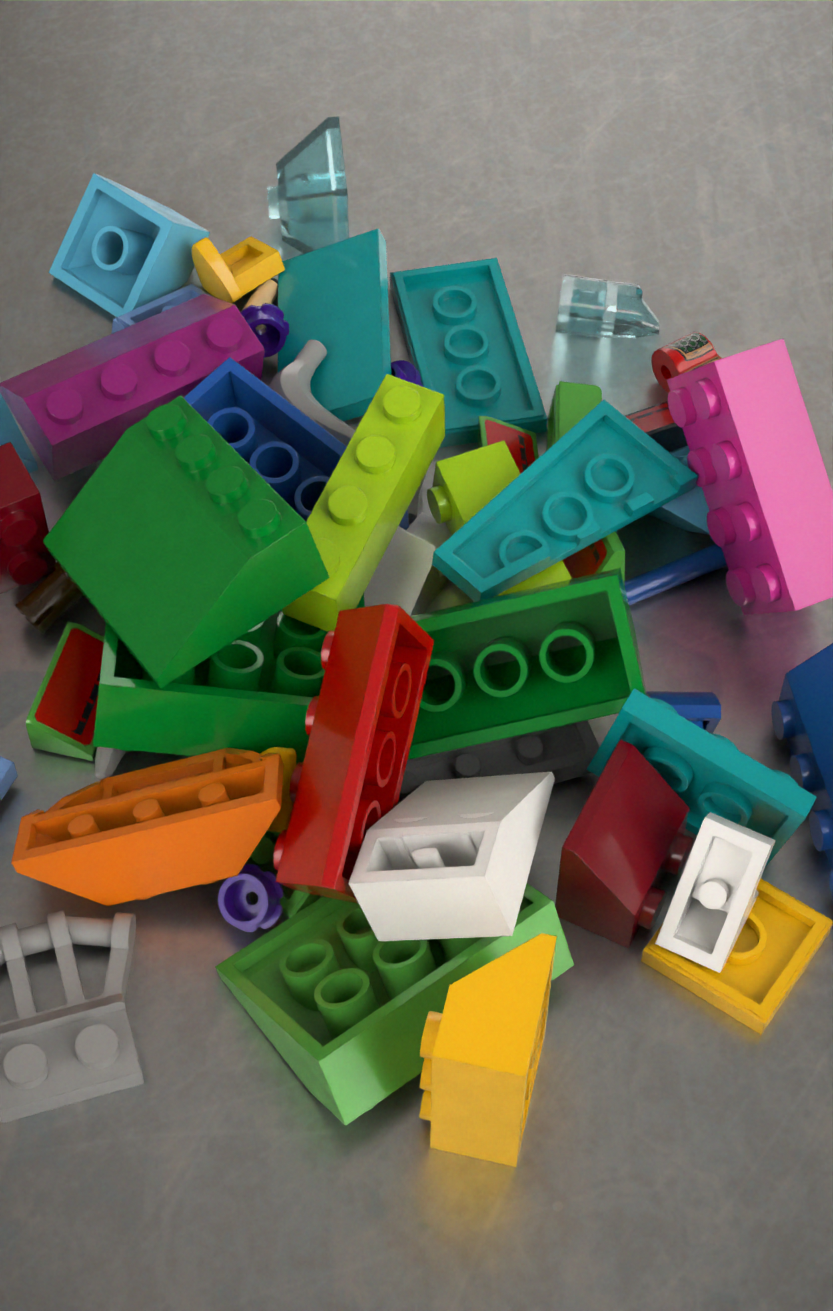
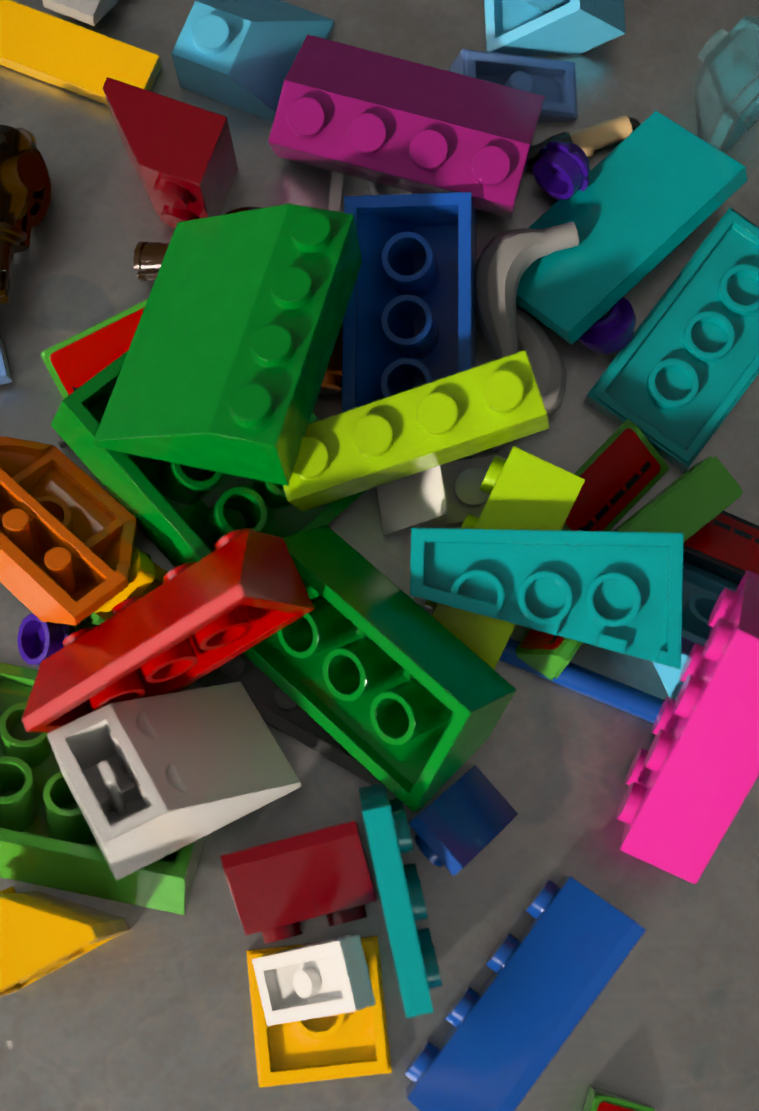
camera: 50 degrees right, 25 degrees up
yellow tile [192,236,285,303] -> none

